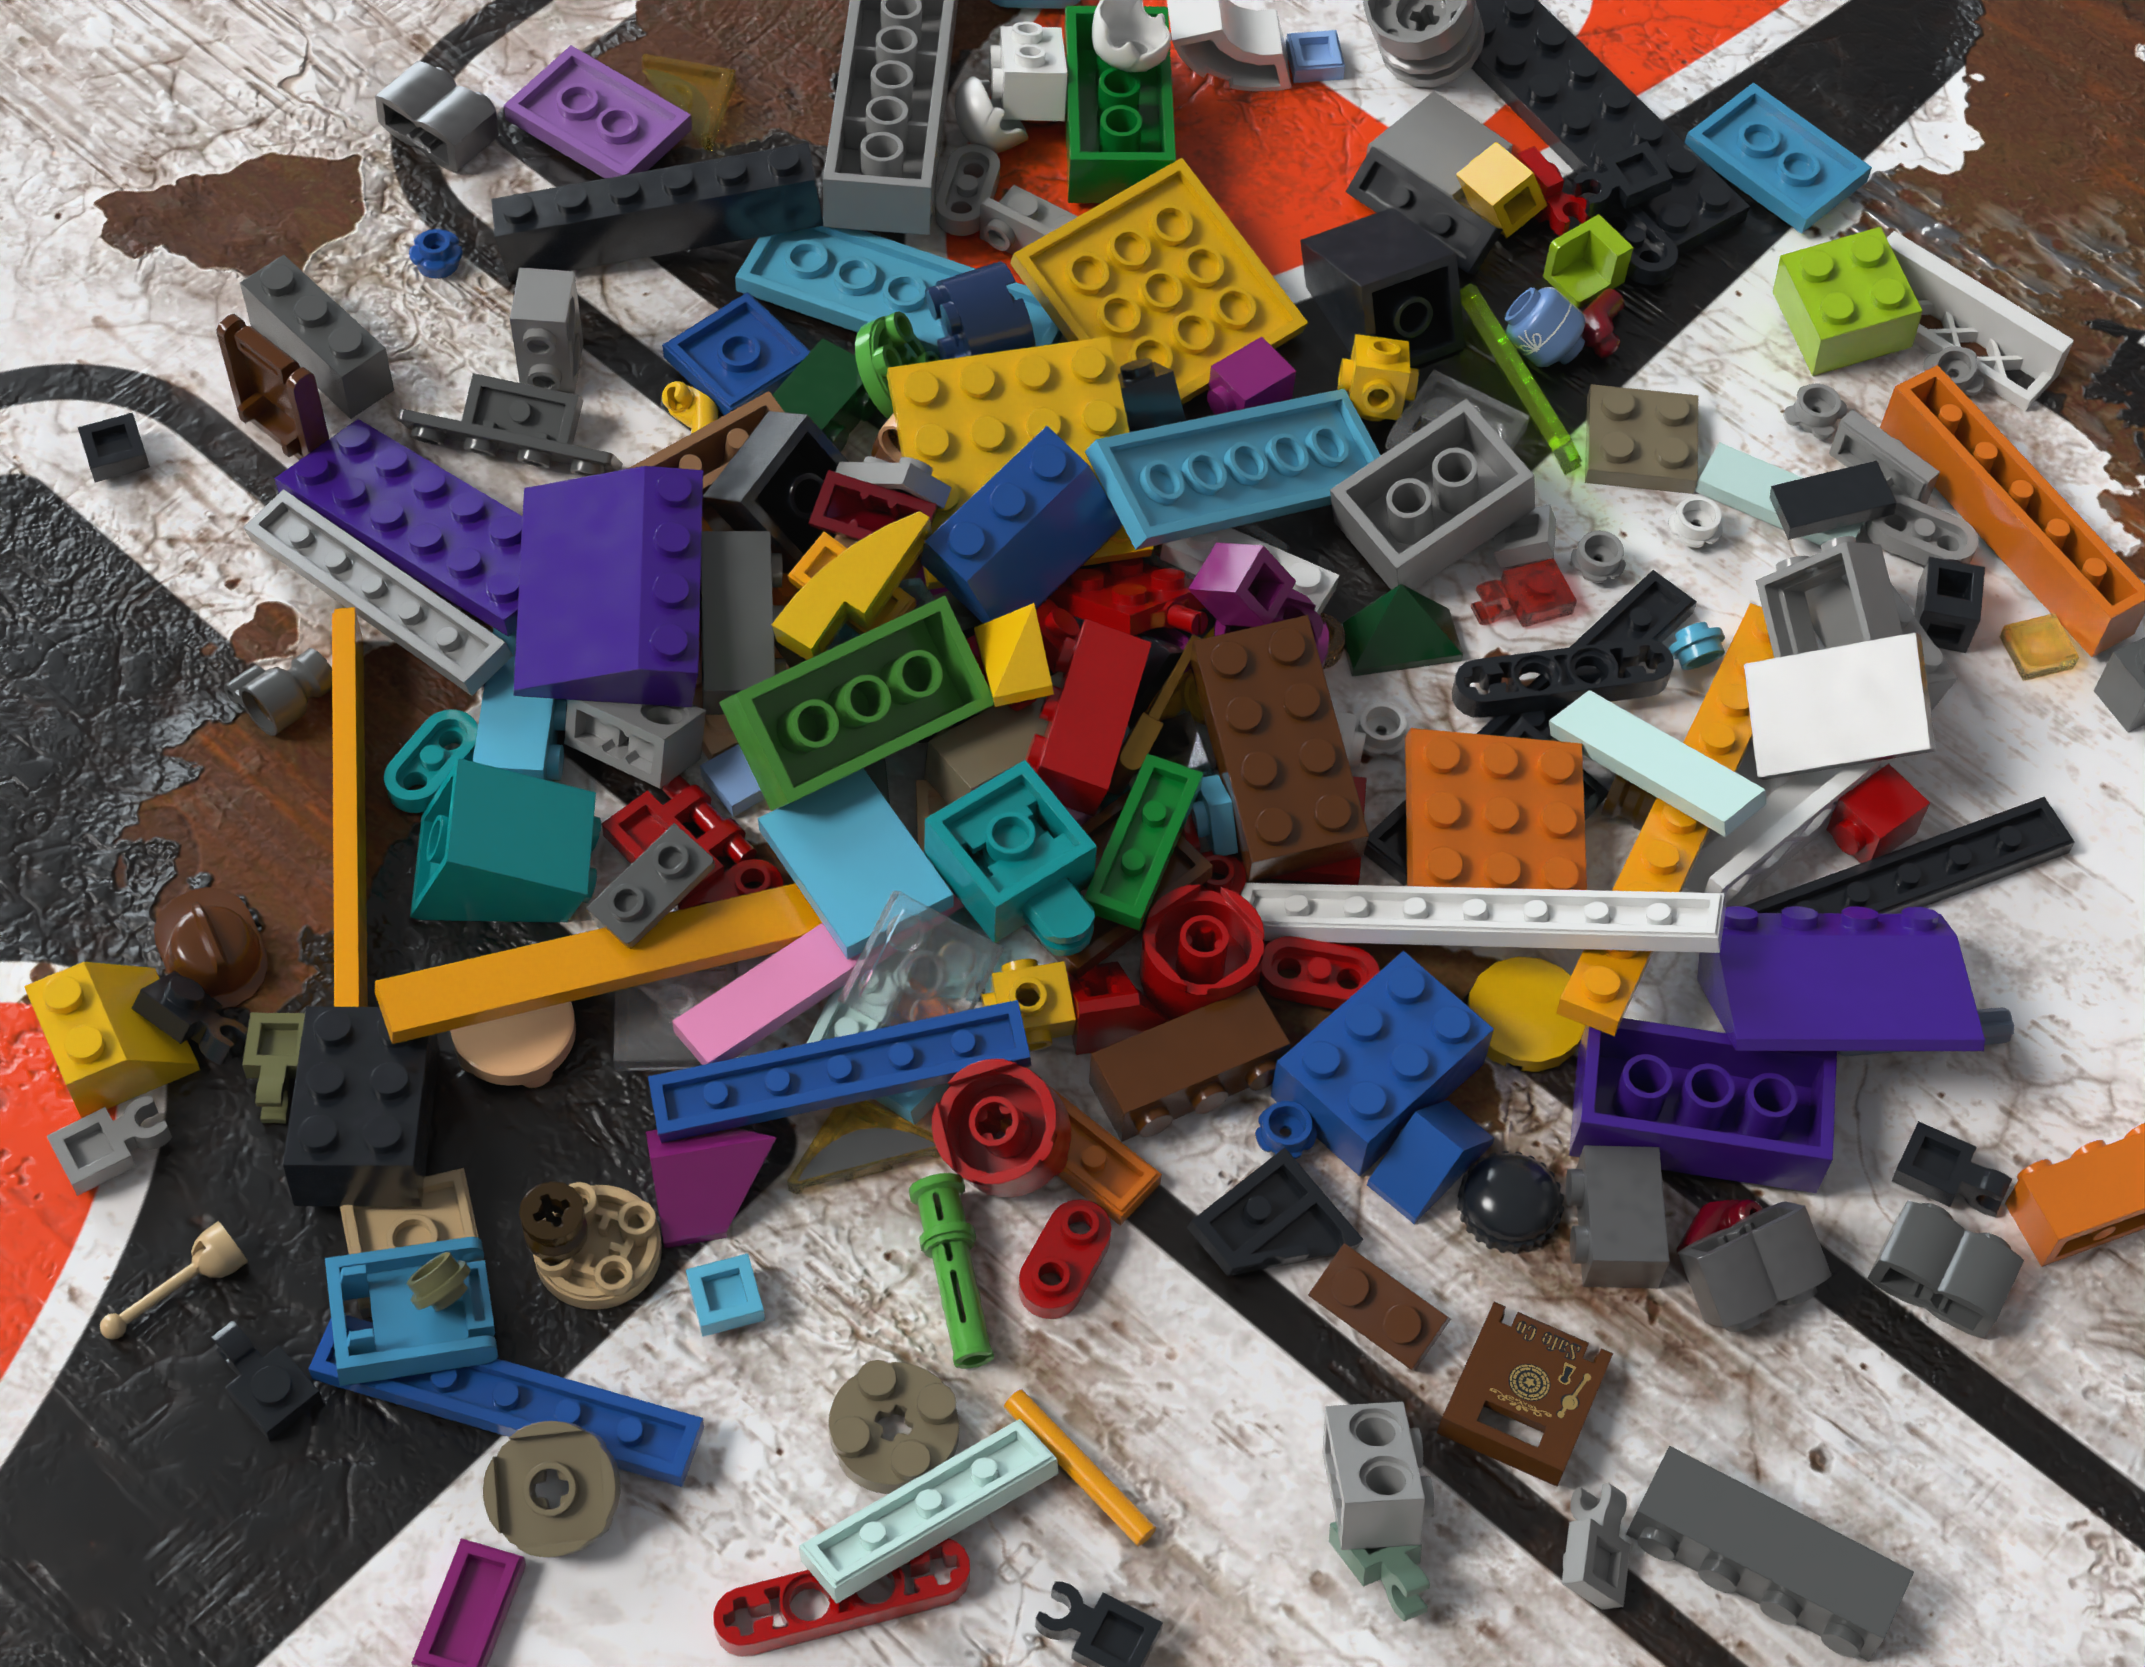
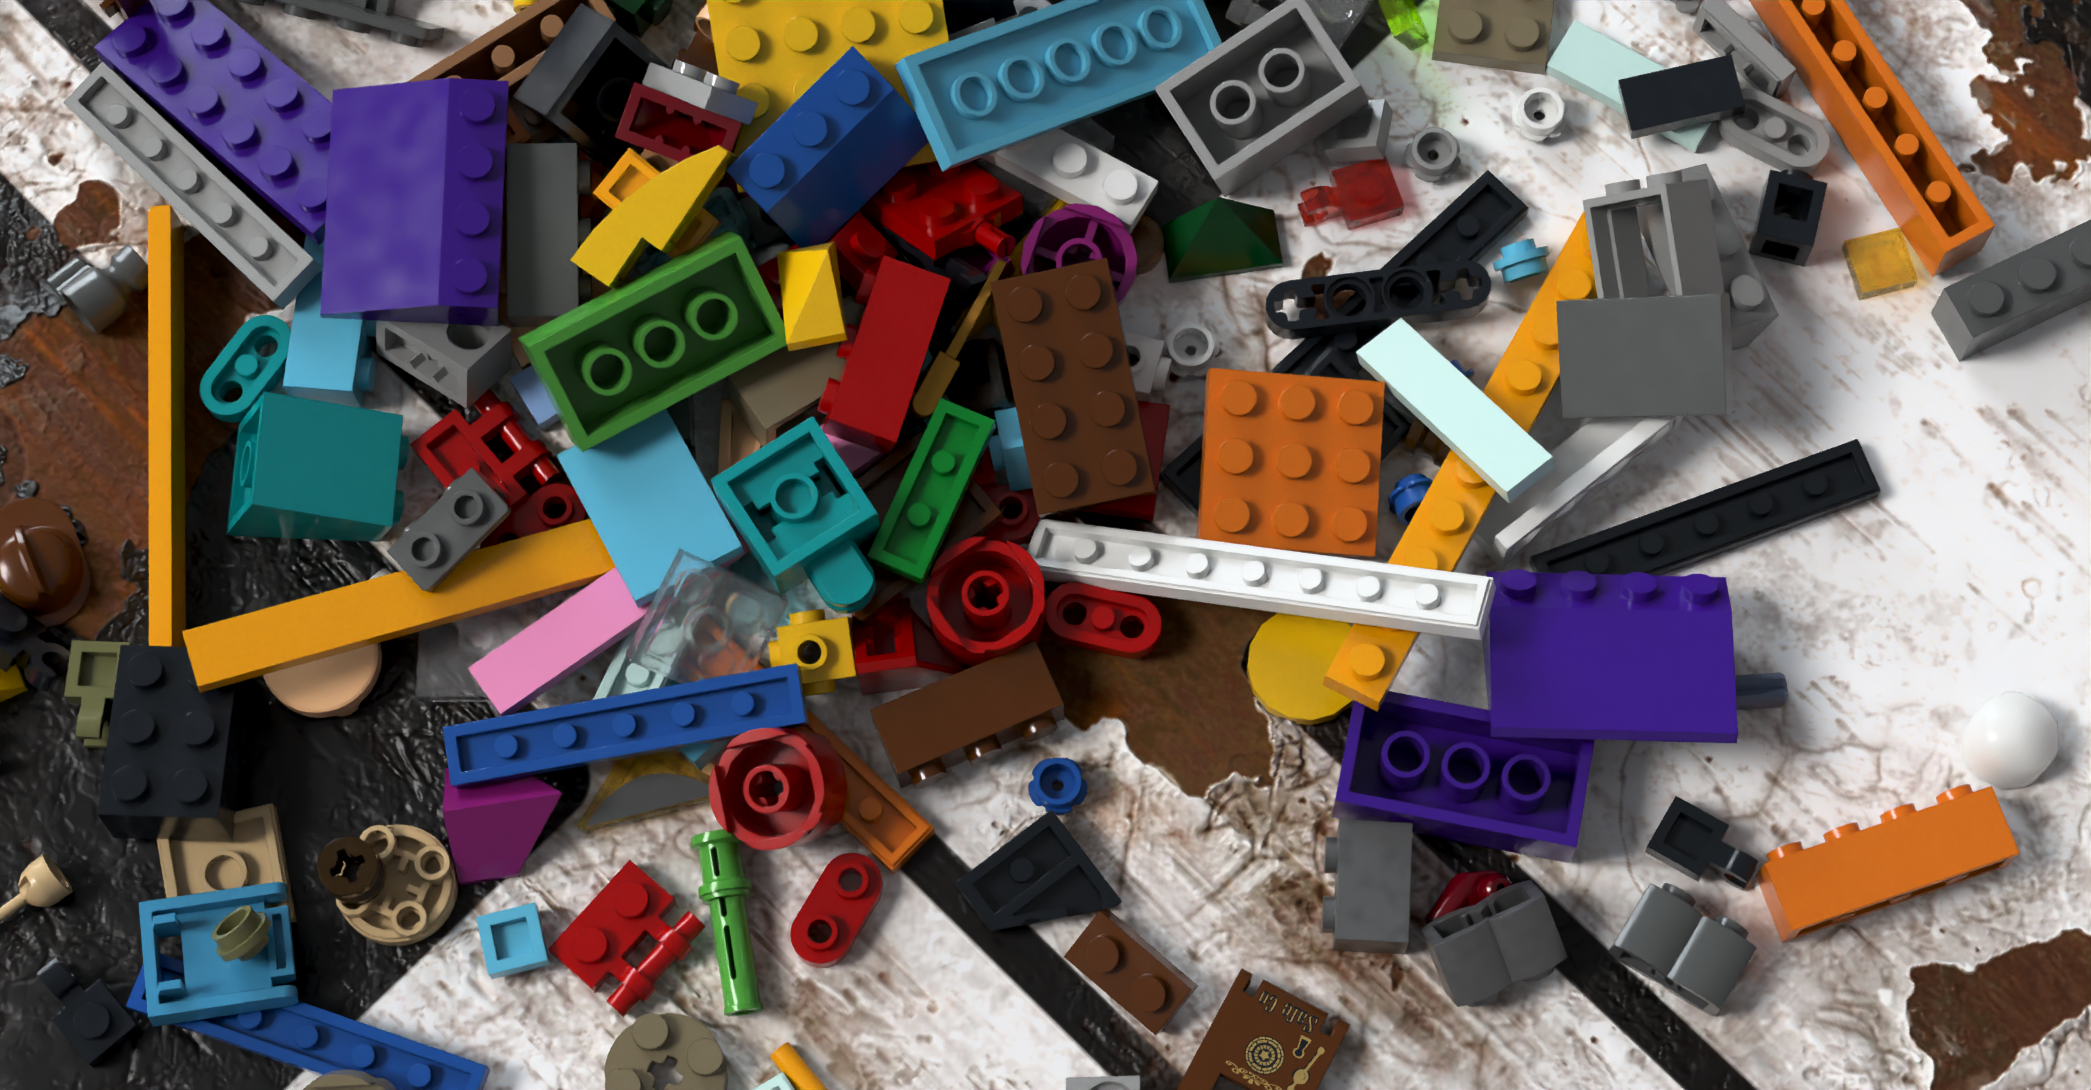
camera: 10 degrees right, 15 degrees up
magenta brick [1188,543,1296,627] -> none
blue brick [1271,951,1494,1177] -> none
blue slope [1367,1100,1495,1224] -> none
black hat [1457,1151,1564,1254] -> none
red brick [1826,763,1930,863] -> none
none -> red plate [548,860,705,1017]
none -> blue plate [1388,474,1433,526]

